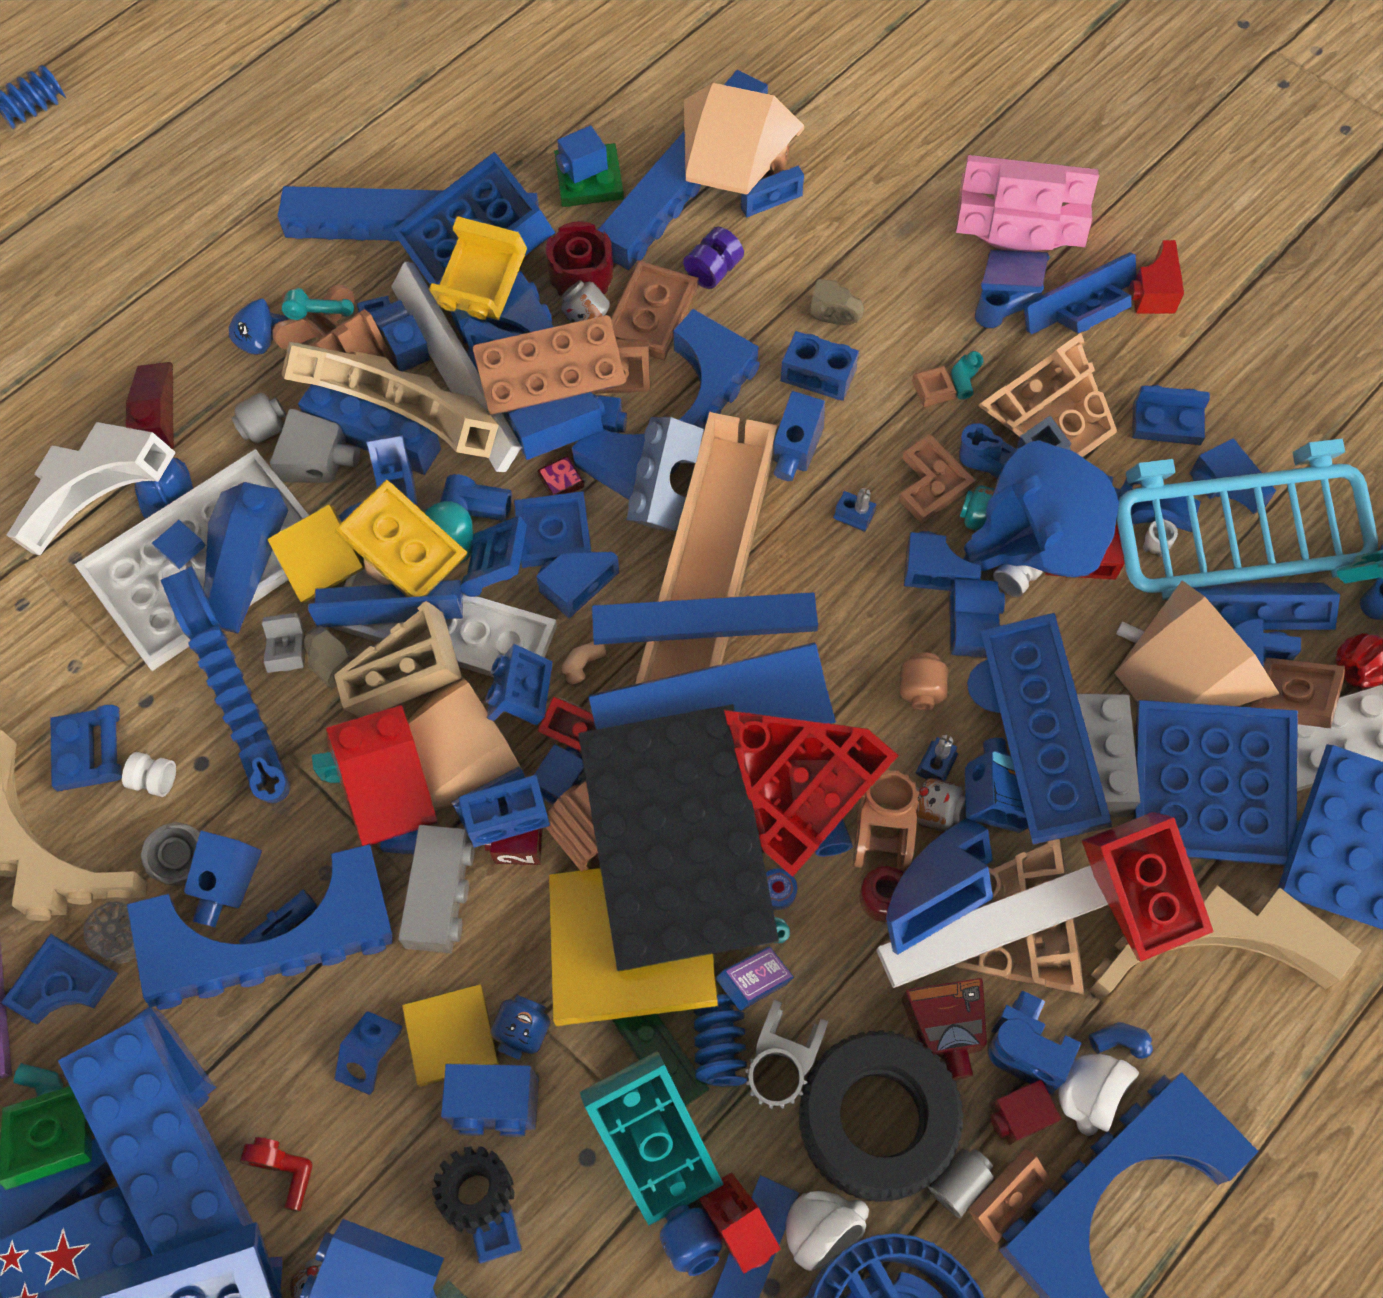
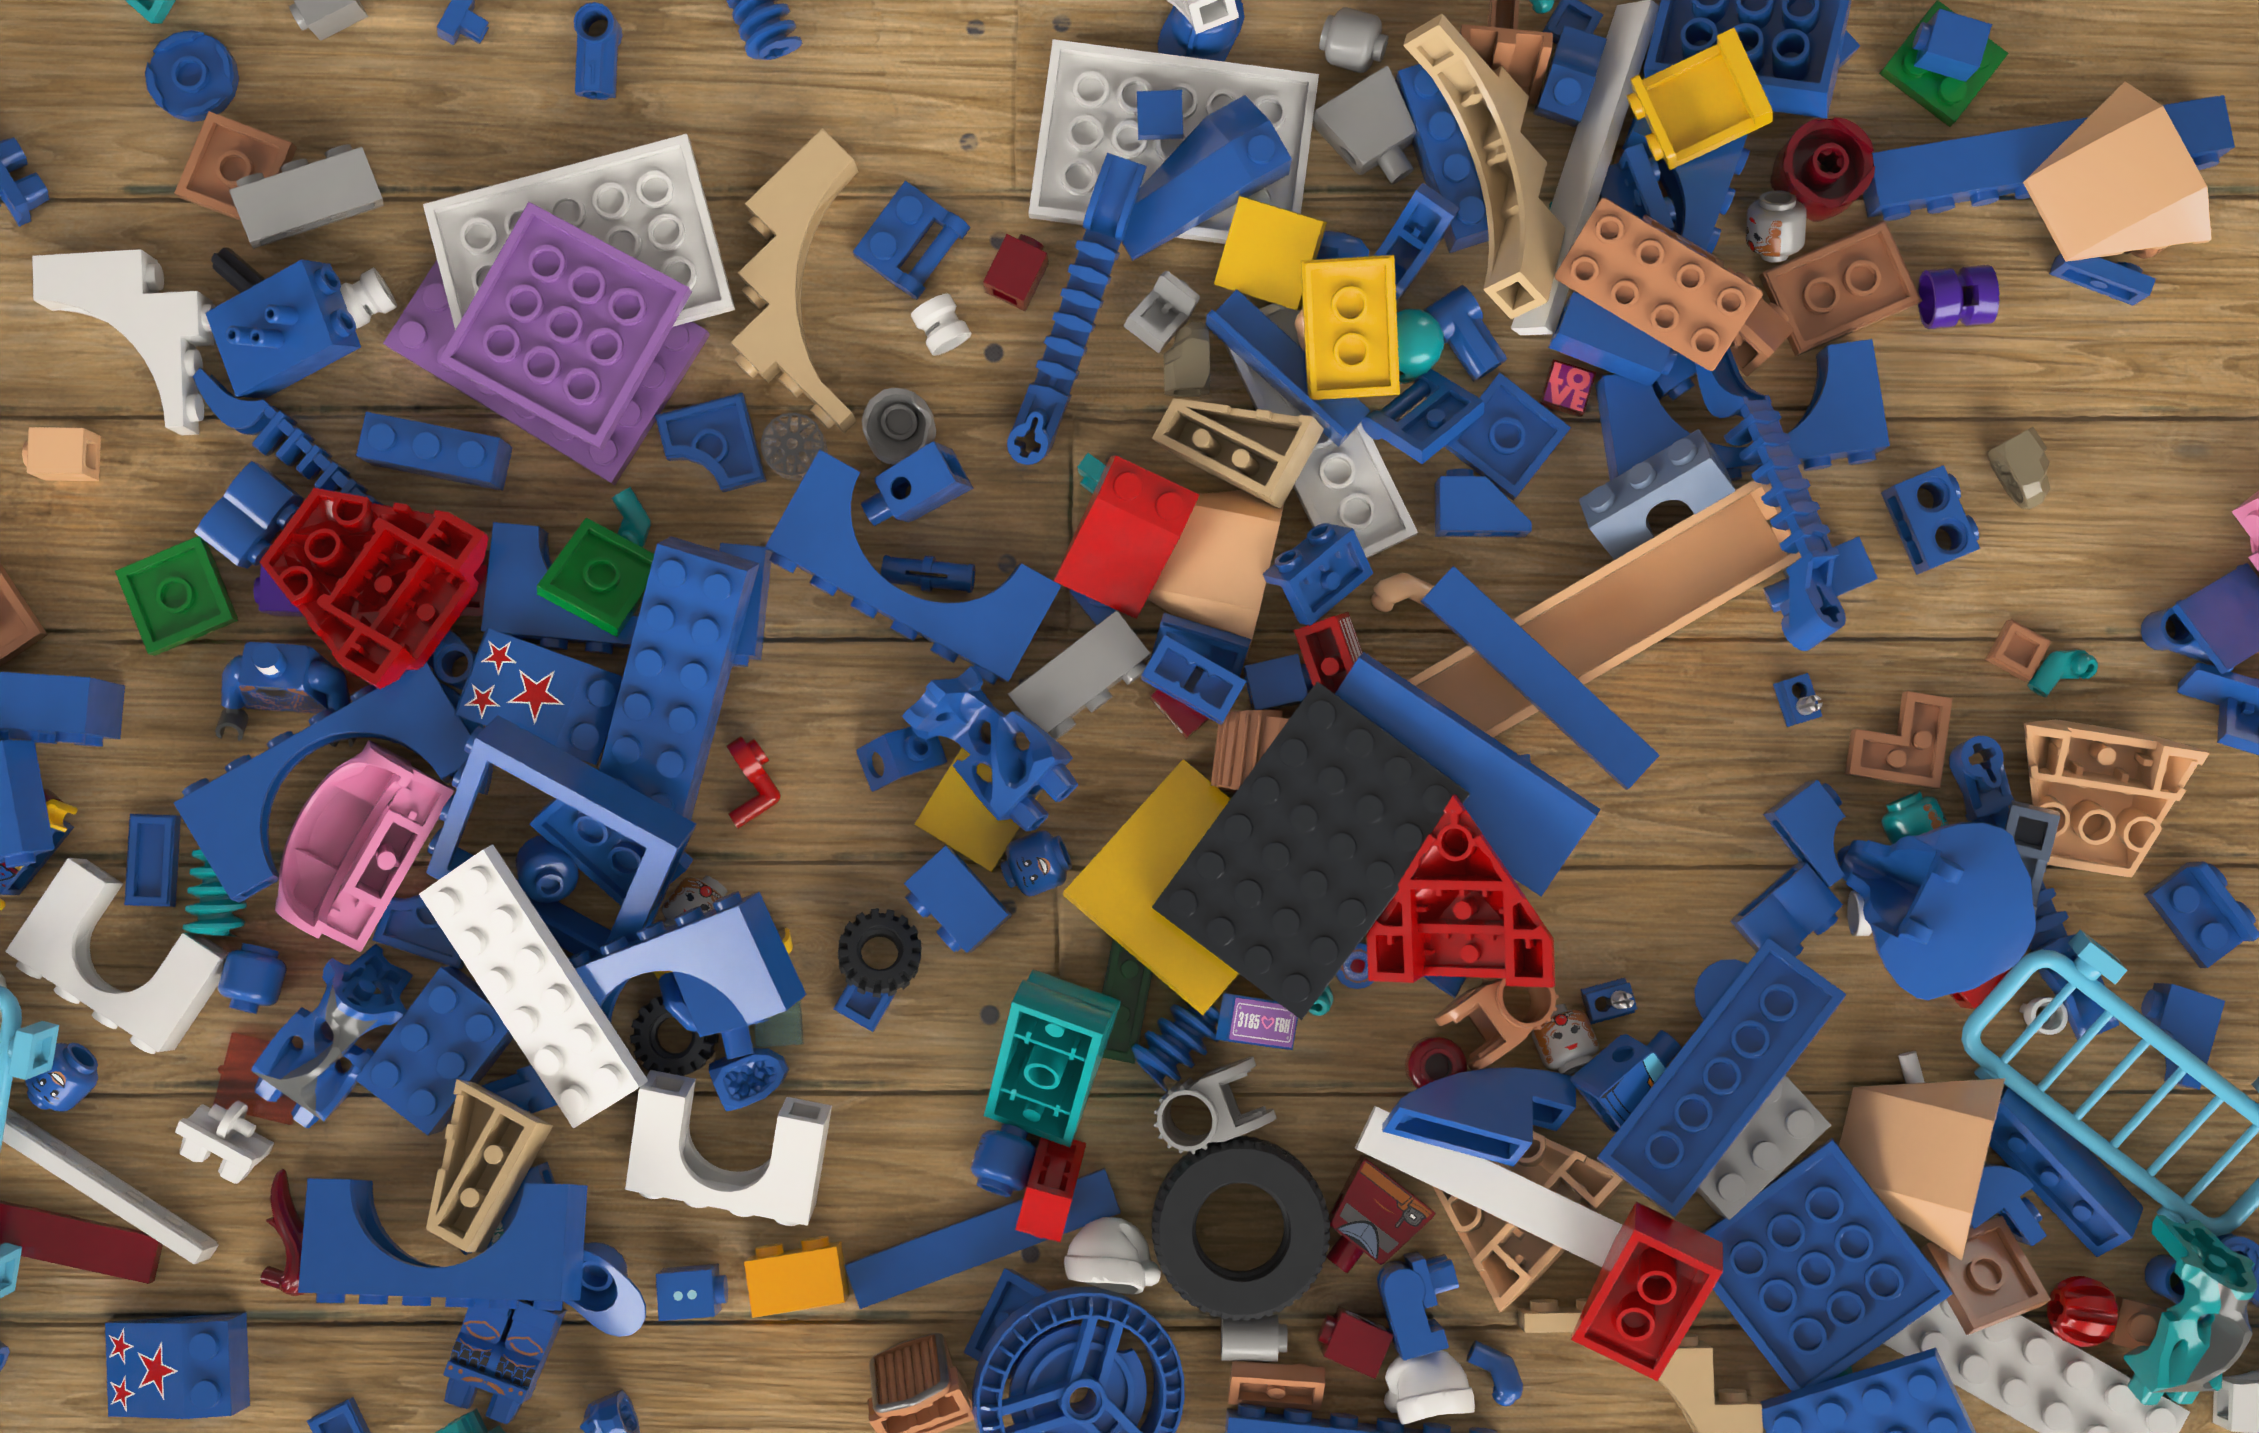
camera: 45 degrees right, 20 degrees up
nougat head [900,653,949,711] -> none
none -> blue hips [902,666,1078,832]
none -> dark red brick [983,234,1049,312]
none -> blue piece [1695,347,1846,651]

